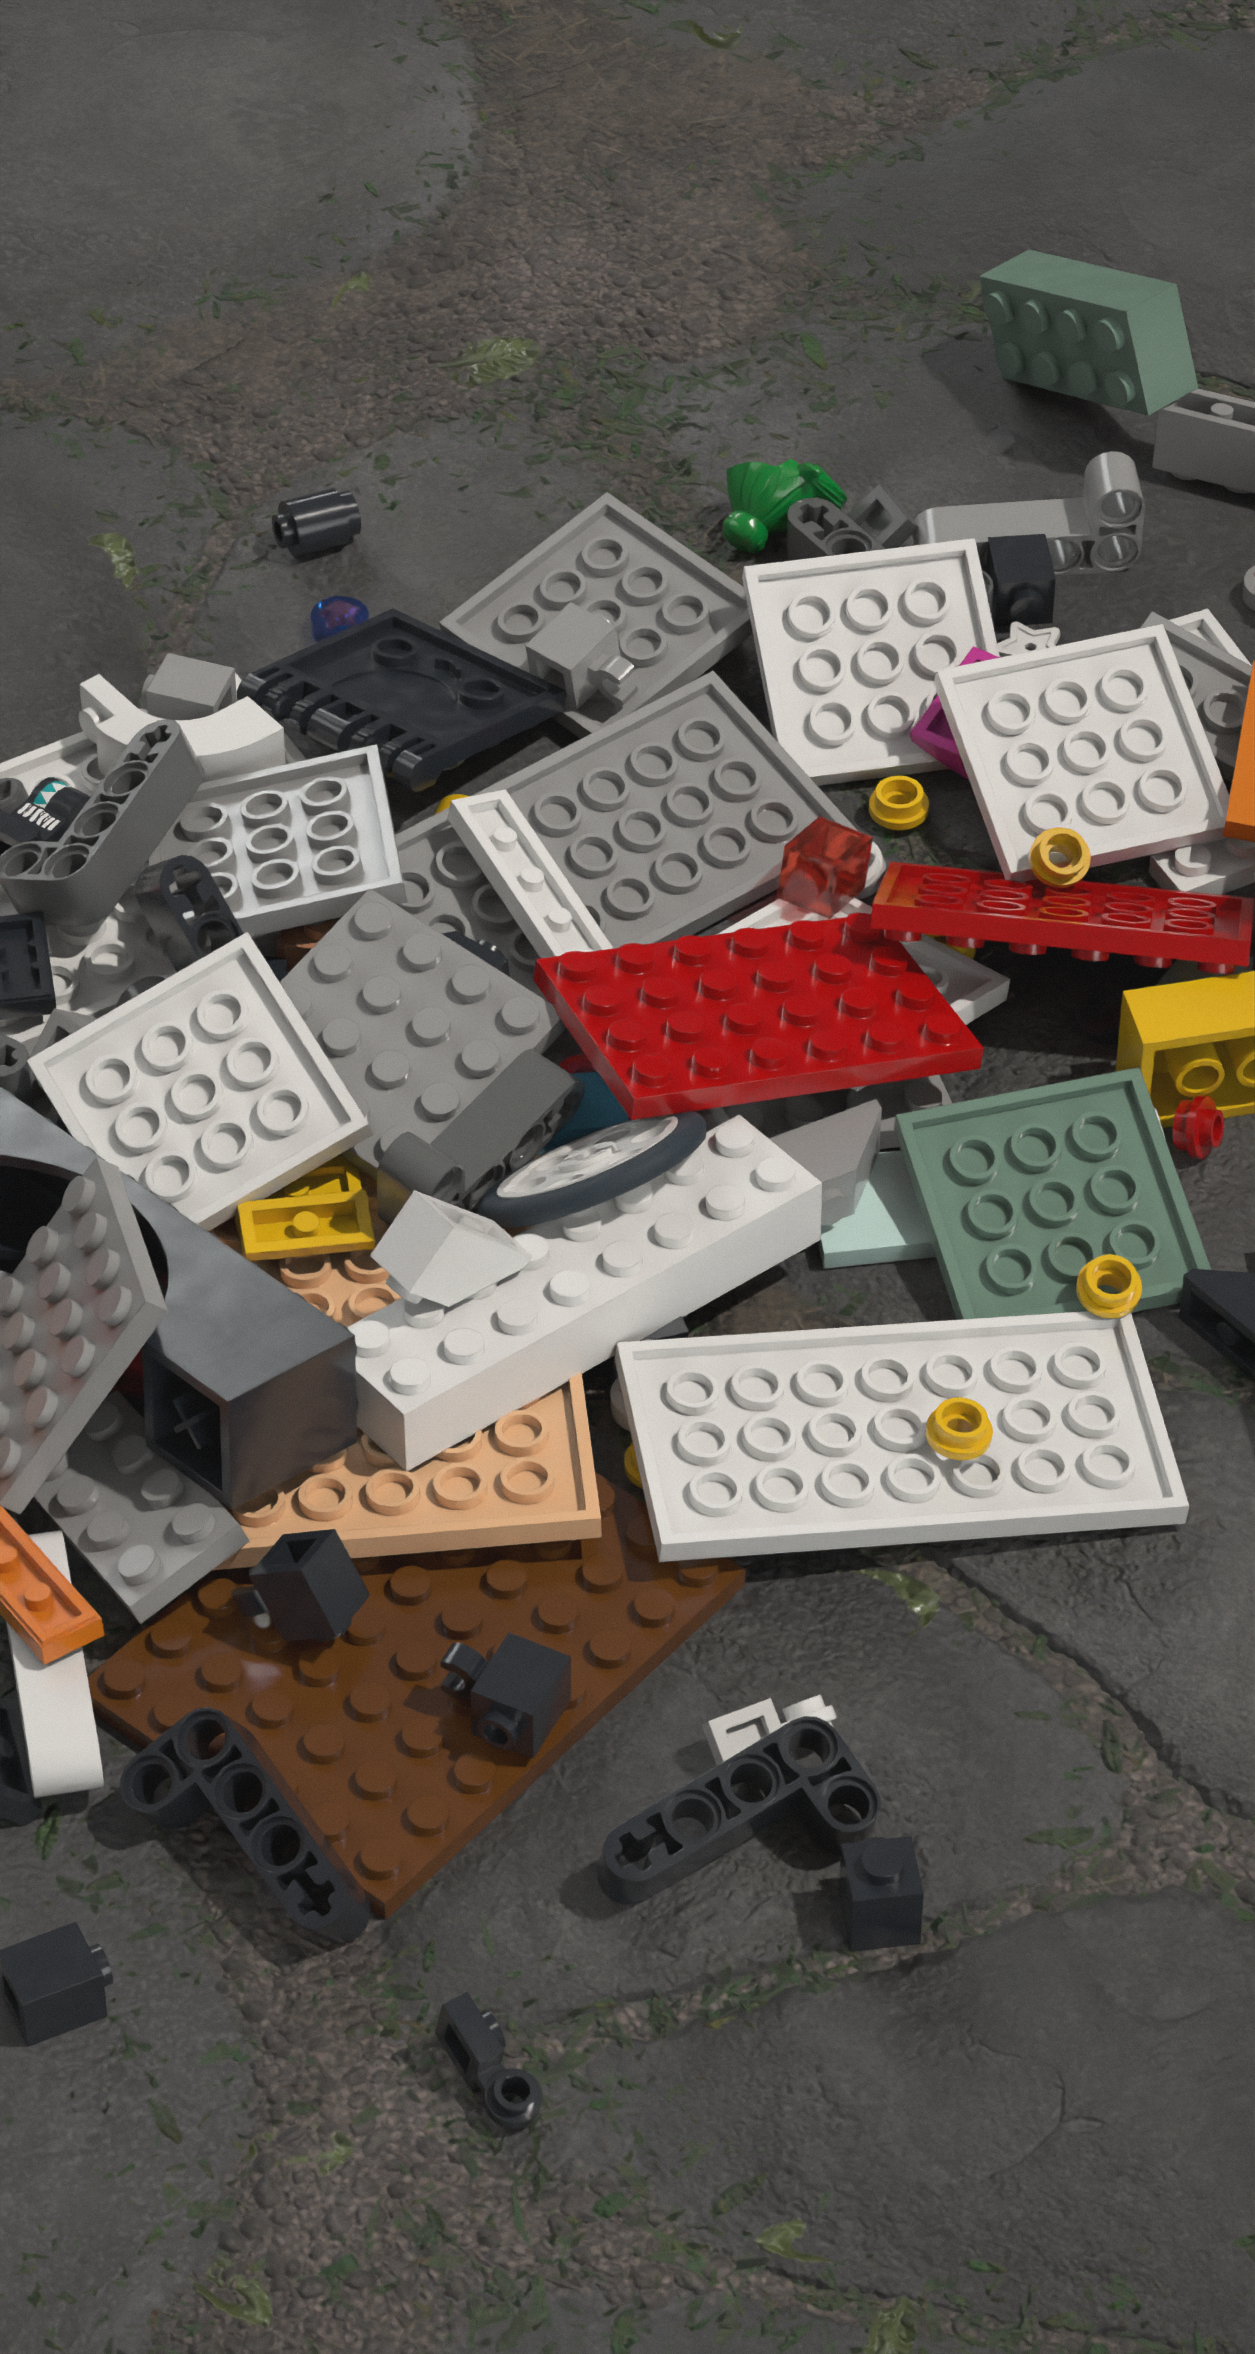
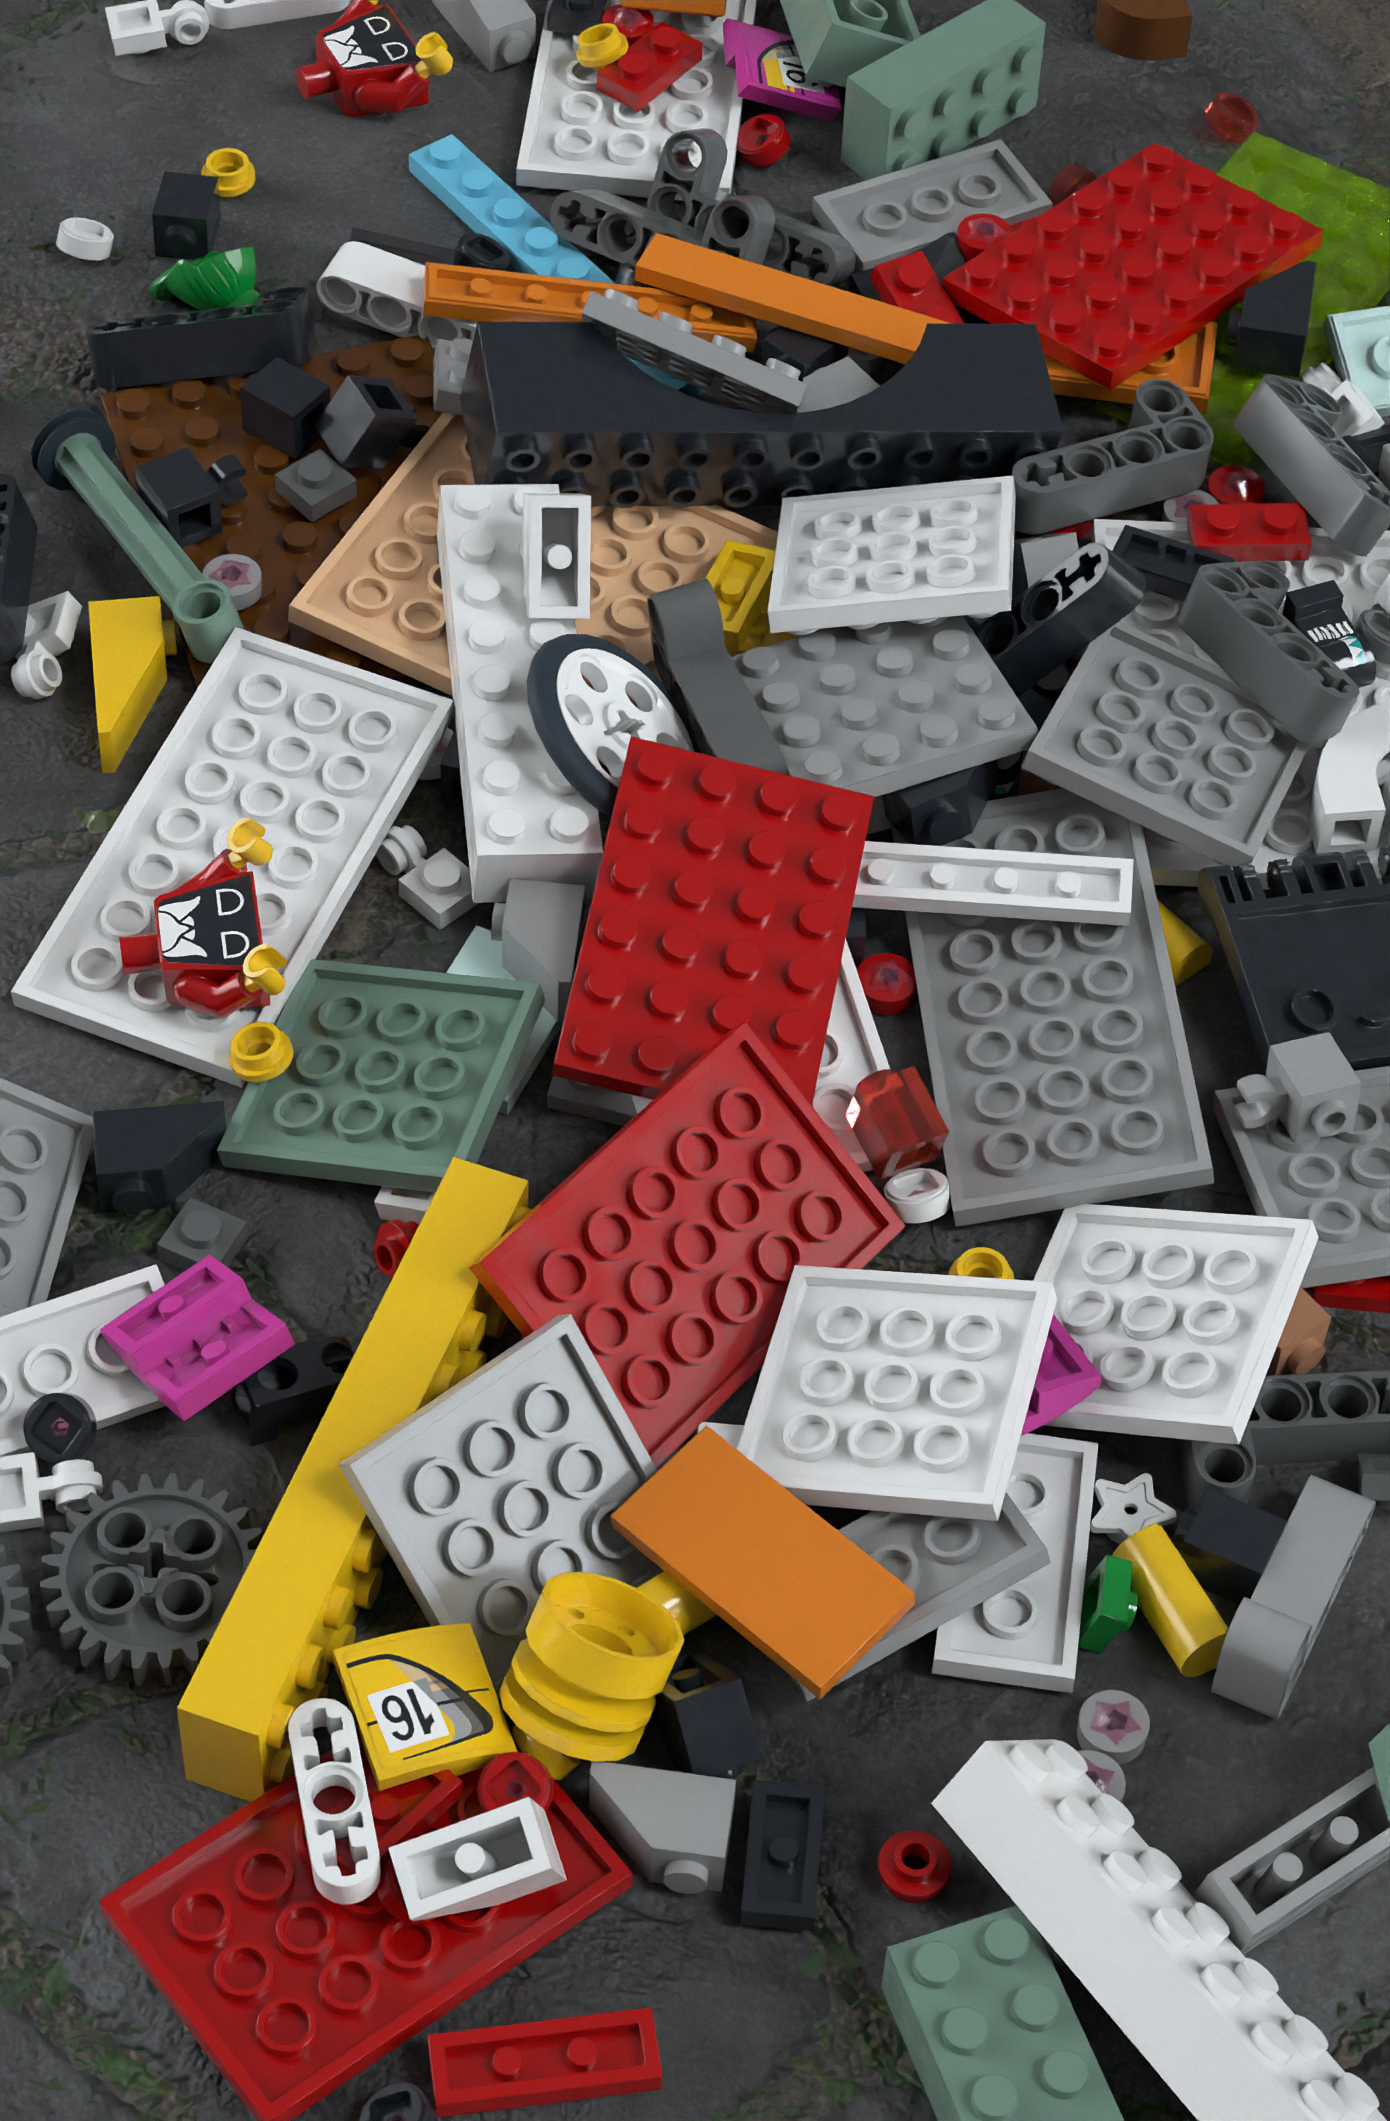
camera: 120 degrees right, 5 degrees up
yellow plate [925,1397,993,1460] -> none
yellow plate [1029,827,1091,888] -> none
none -> sand green piece [30,409,245,663]
none -> white tile [56,218,114,261]
none -> yellow slope [88,596,177,774]
none -> torso [119,818,287,1019]
none -> green hair [149,247,260,310]
none -> light grey tile [202,554,262,610]
none -> black brick [240,357,331,459]
none -> dark grey plate [275,449,357,522]
none -> white plate [376,825,478,930]
none -> light grey tile [1076,1690,1150,1765]
none -> green plate [1078,1555,1138,1654]
none -> yellow brick [1112,1522,1229,1677]

